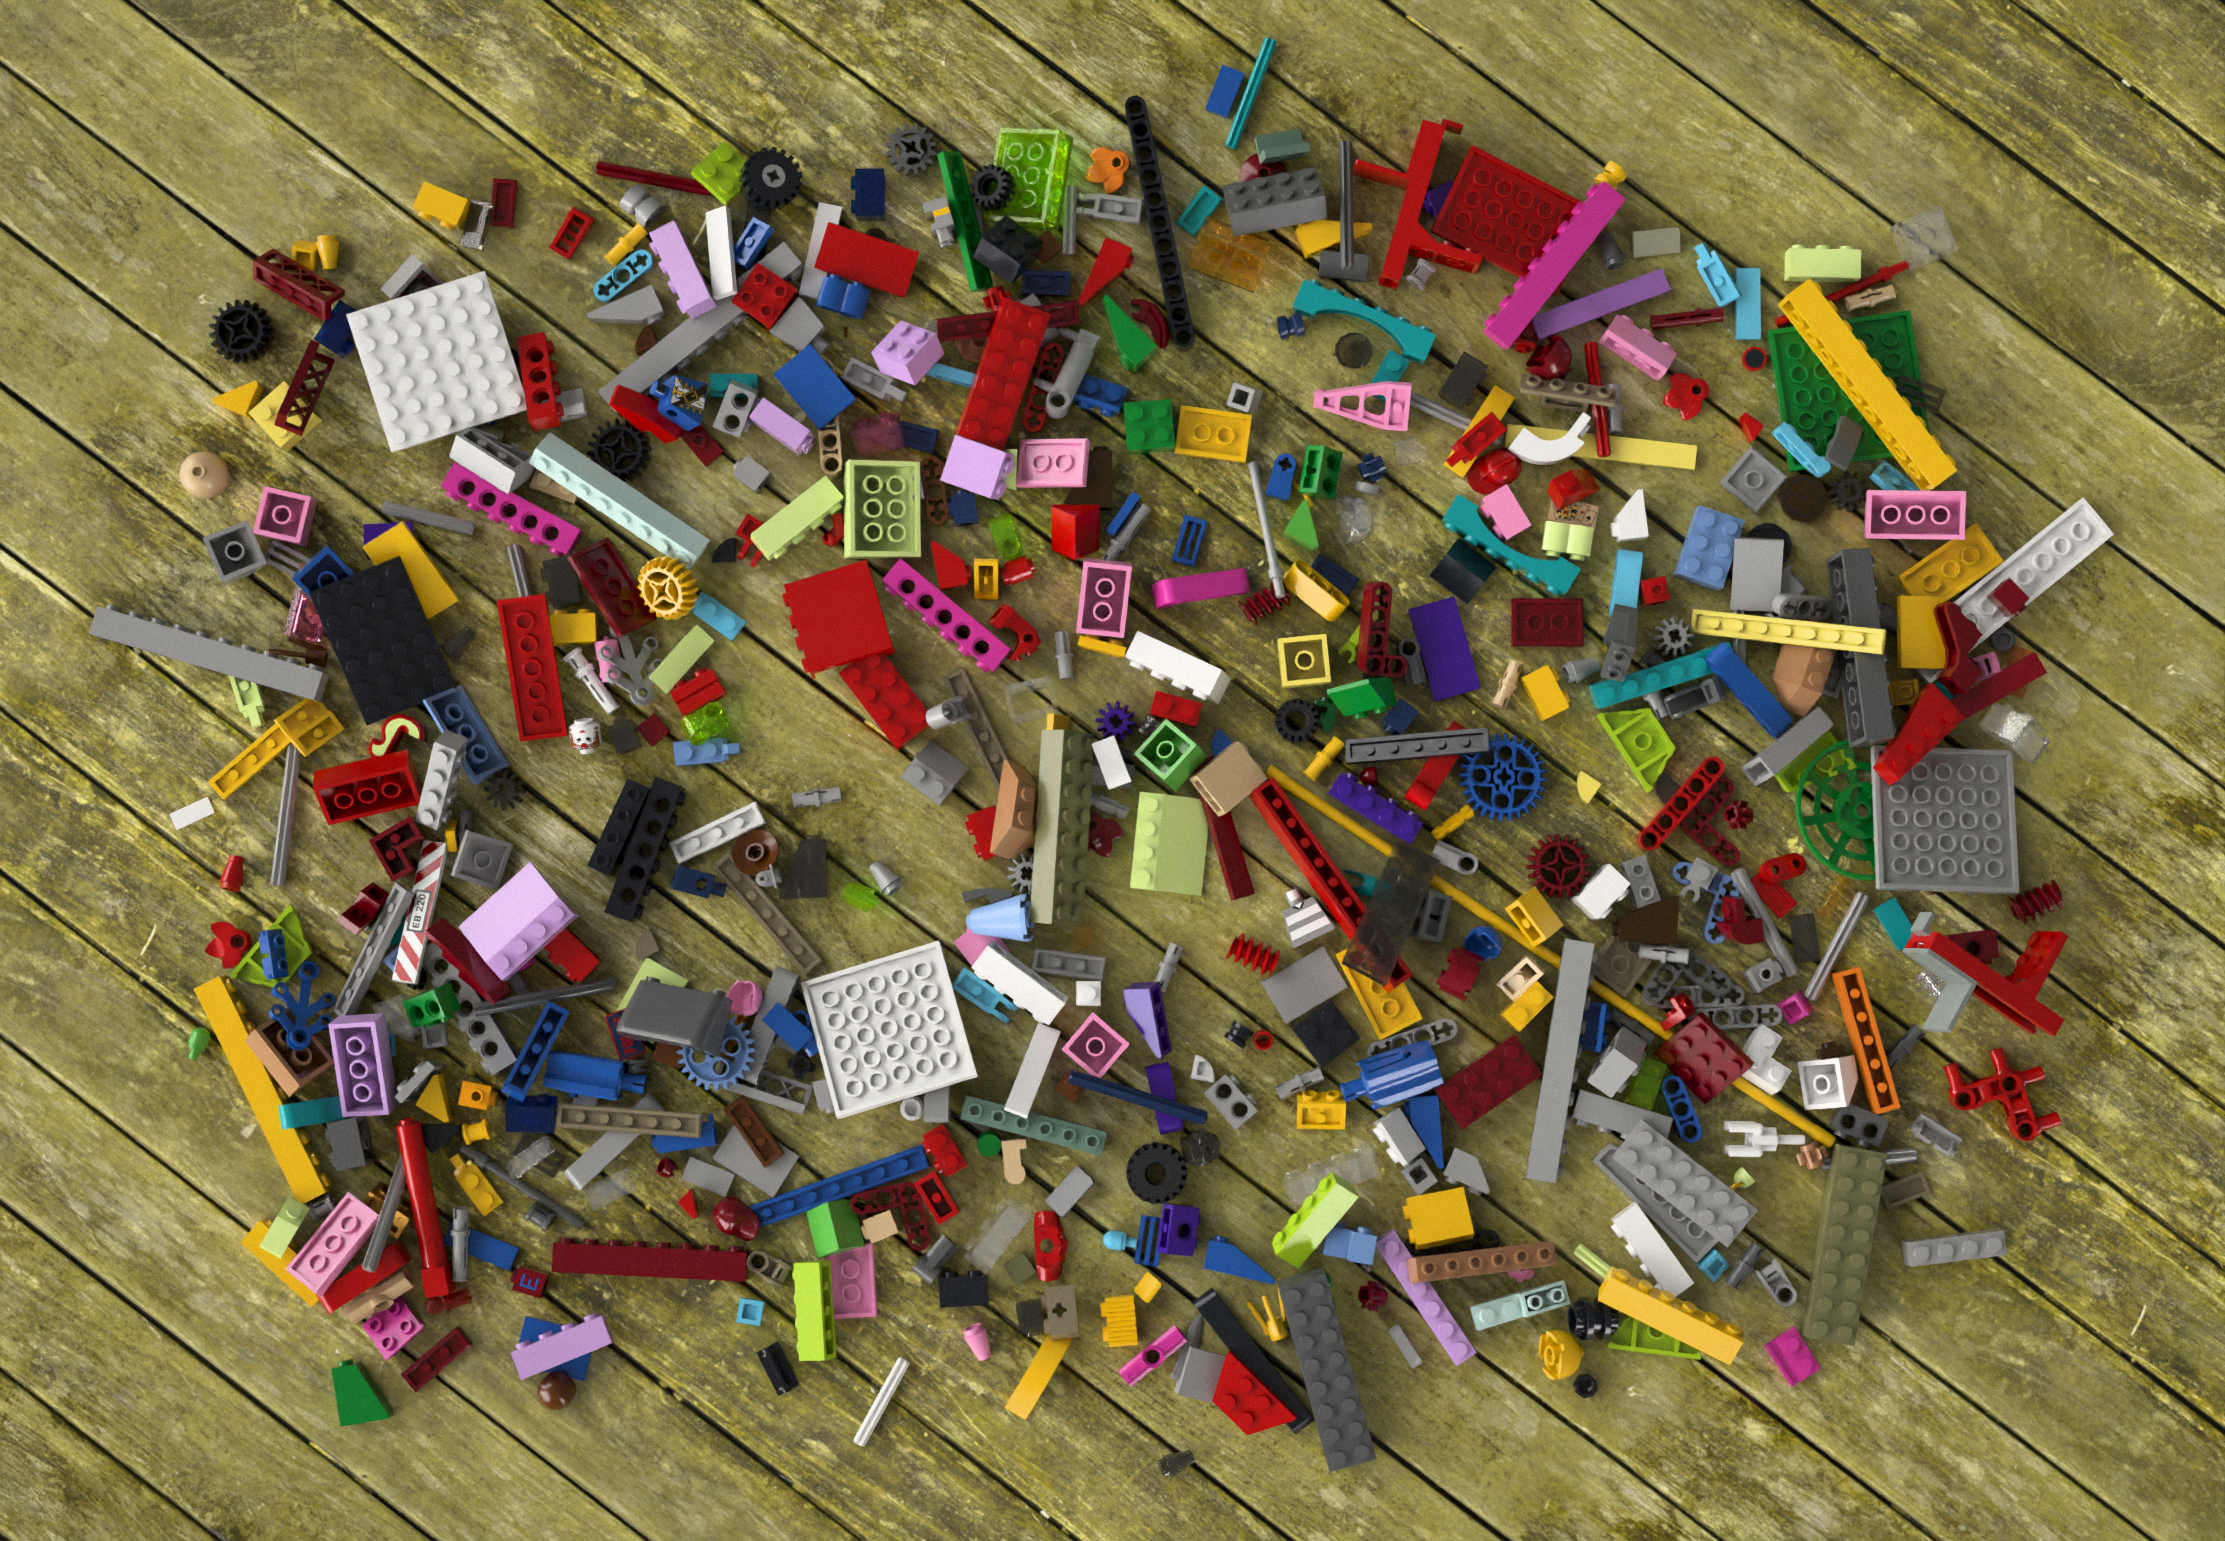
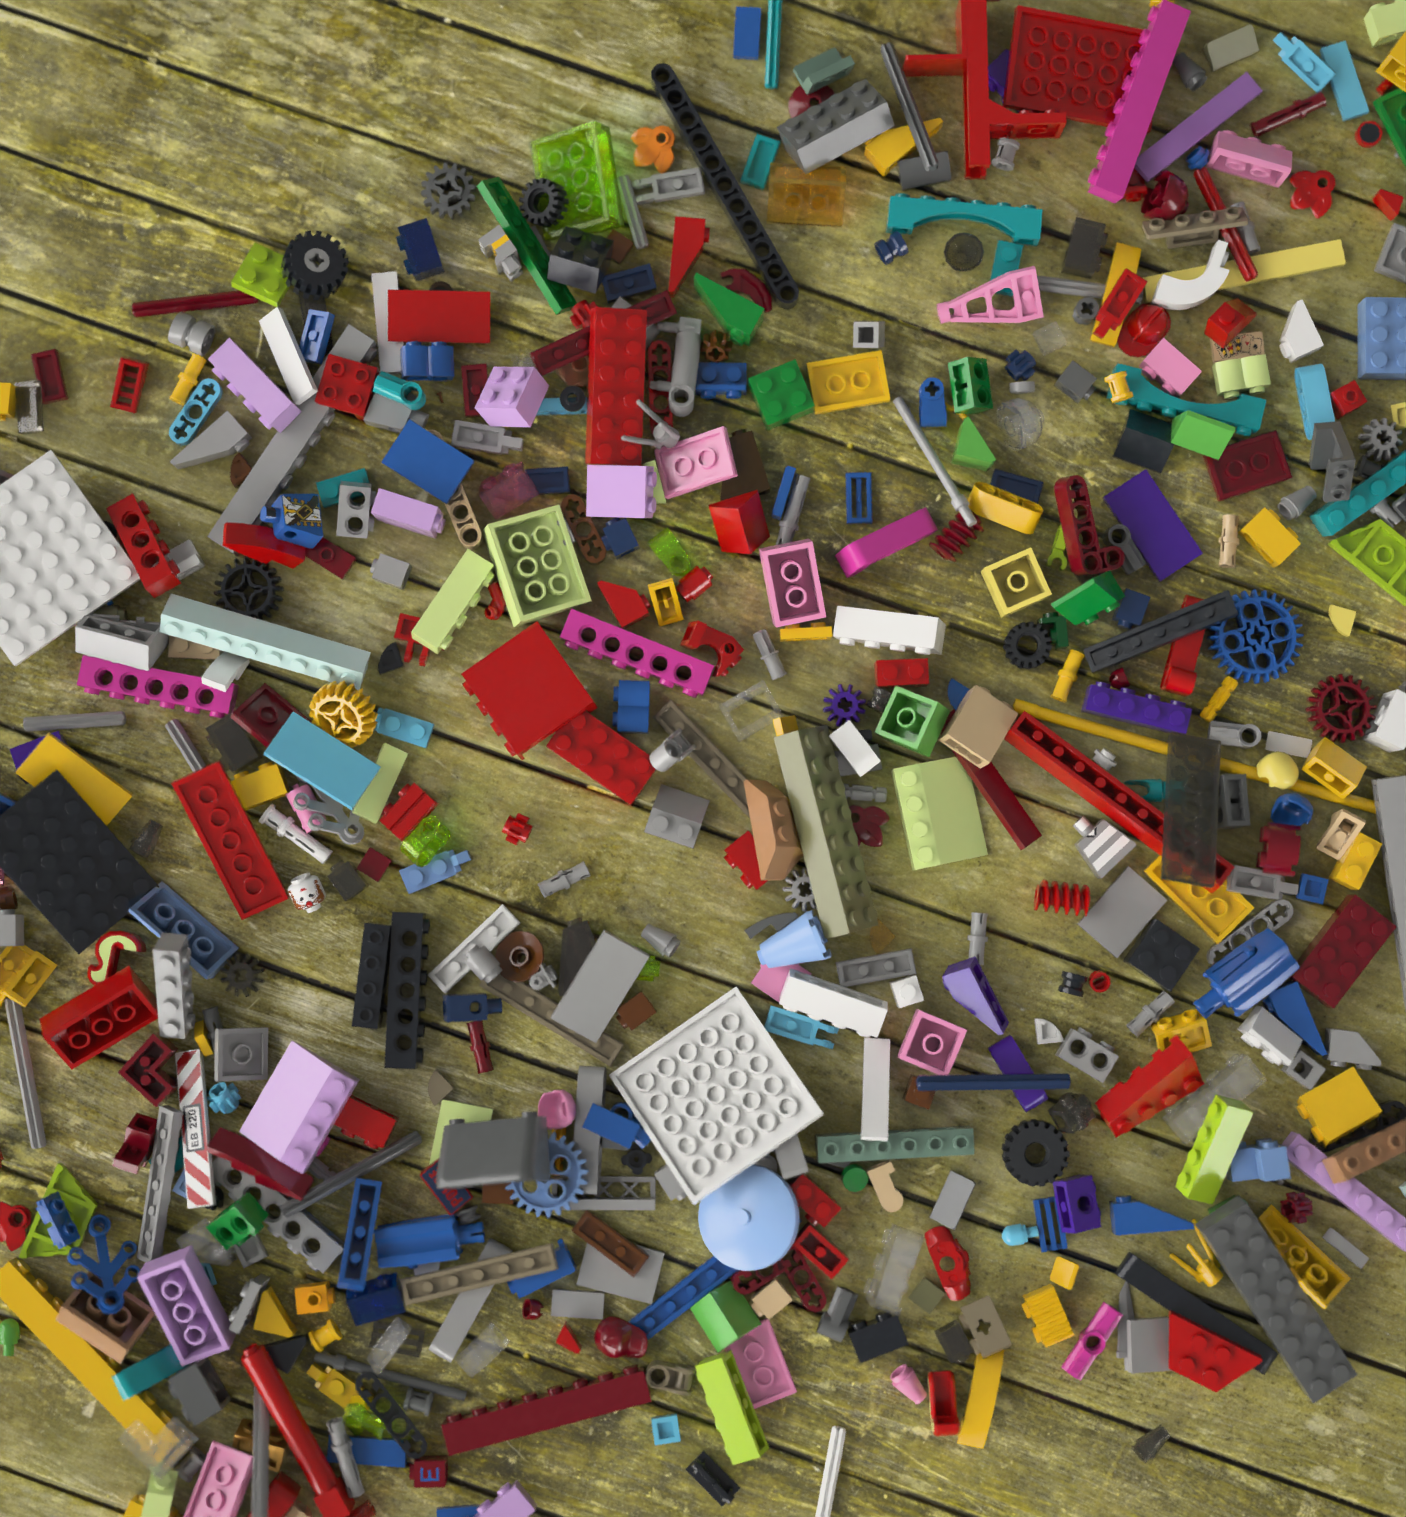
camera: 20 degrees left, 0 degrees up
none -> clear brick [118,1416,199,1479]
none -> white slope [202,651,250,692]
none -> medium azure gear [207,1082,241,1114]
none -> medium azure tile [264,712,380,810]
none -> clear neon green plate [343,1403,386,1441]
none -> black beam [355,1372,427,1459]
none -> teal piece [373,371,426,410]
none -> dark red plate [461,363,488,418]
none -> light grey brick [465,945,503,984]
none -> dark red pin [466,1020,494,1074]
none -> red gear [502,813,533,845]
none -> light grey tile [551,929,649,1043]
none -> black plate [560,386,586,412]
none -> blue brick [613,680,650,734]
none -> reddish brown brick [616,991,657,1031]
none -> light grey plant [621,400,680,449]
none -> light blue dish [698,1164,799,1270]
none -> reddish brown gear [700,330,733,363]
none -> red animal [927,1370,960,1436]
none -> dark grey brick [1054,360,1097,403]
none -> dark grey bush [1073,297,1099,325]
none -> white plate [1092,748,1117,771]
none -> red wedge [1095,1034,1204,1138]
none -> yellow bush [1104,371,1134,403]
none -> bright green slope [1171,410,1236,460]
none -> blue plate [1186,146,1210,170]
none -> light grey hinge [1226,865,1299,900]
none -> light yellow hair [1257,751,1299,790]
none -> yellow wedge [1258,1204,1351,1309]
none -> white sticker [1265,731,1312,758]
none -> blue plate [1296,873,1329,904]

